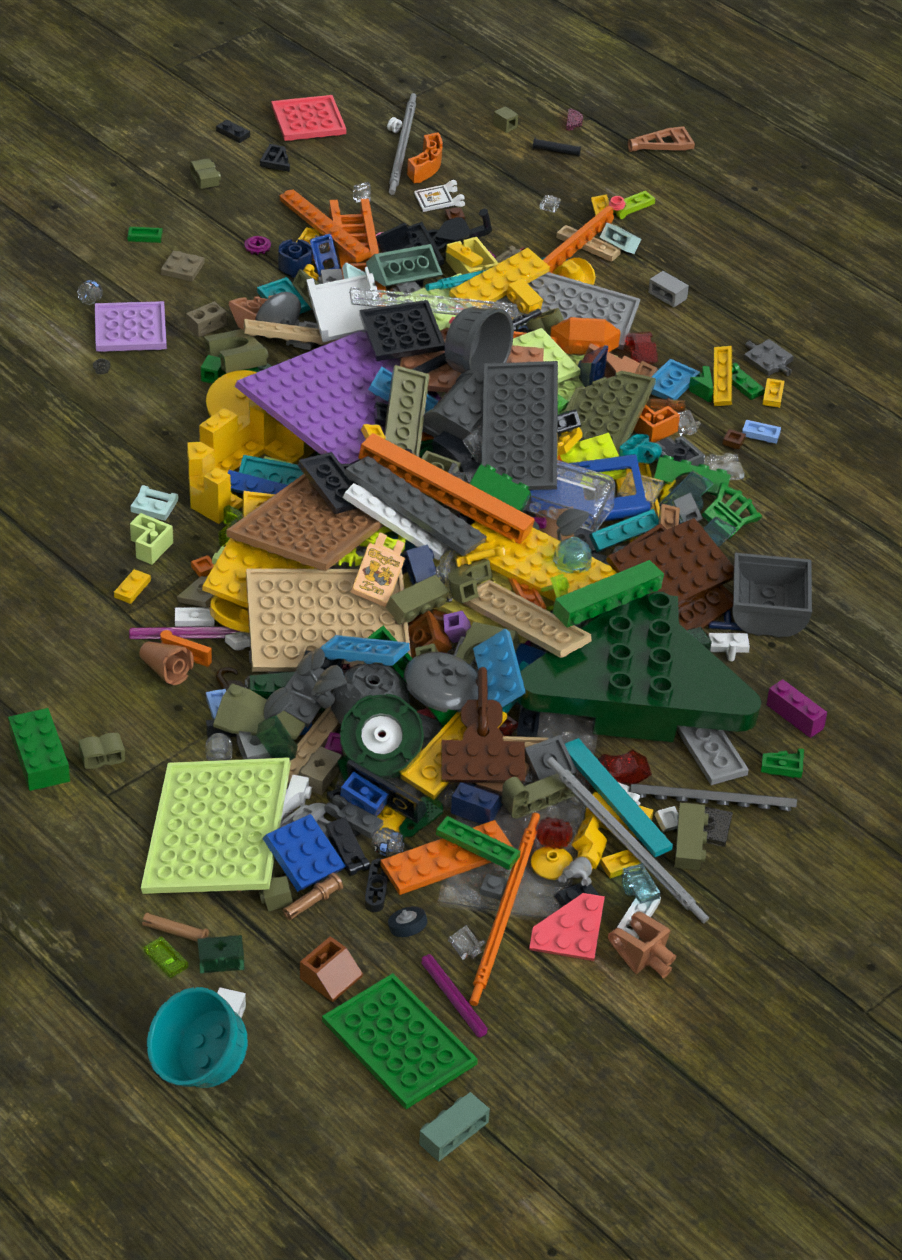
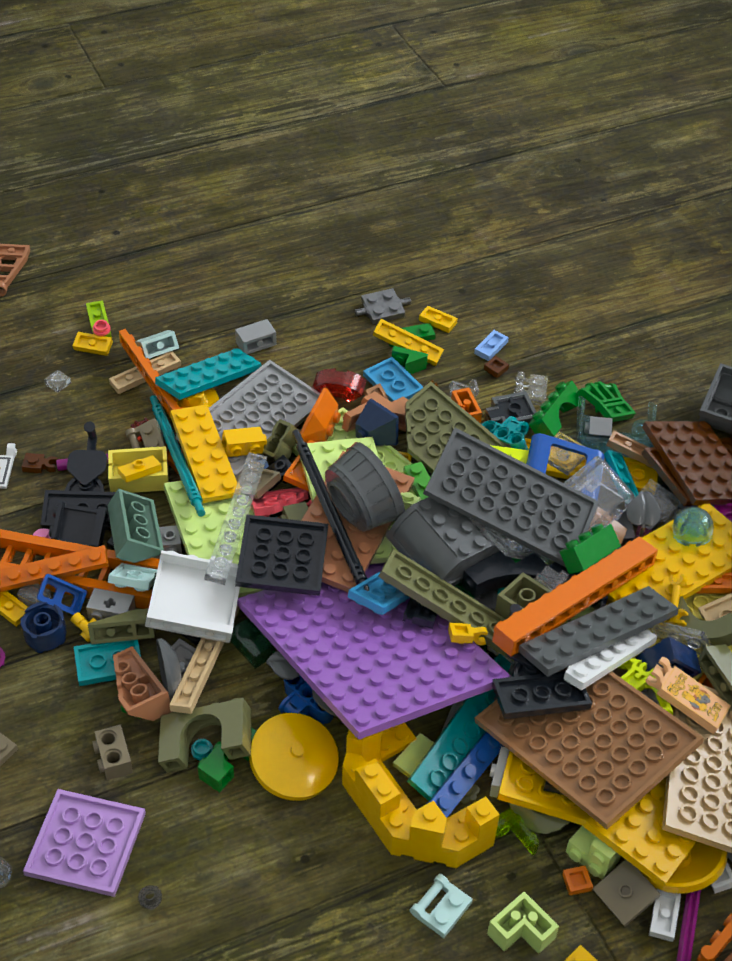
camera: 70 degrees left, 5 degrees up
none -> teal plate [155,348,261,400]

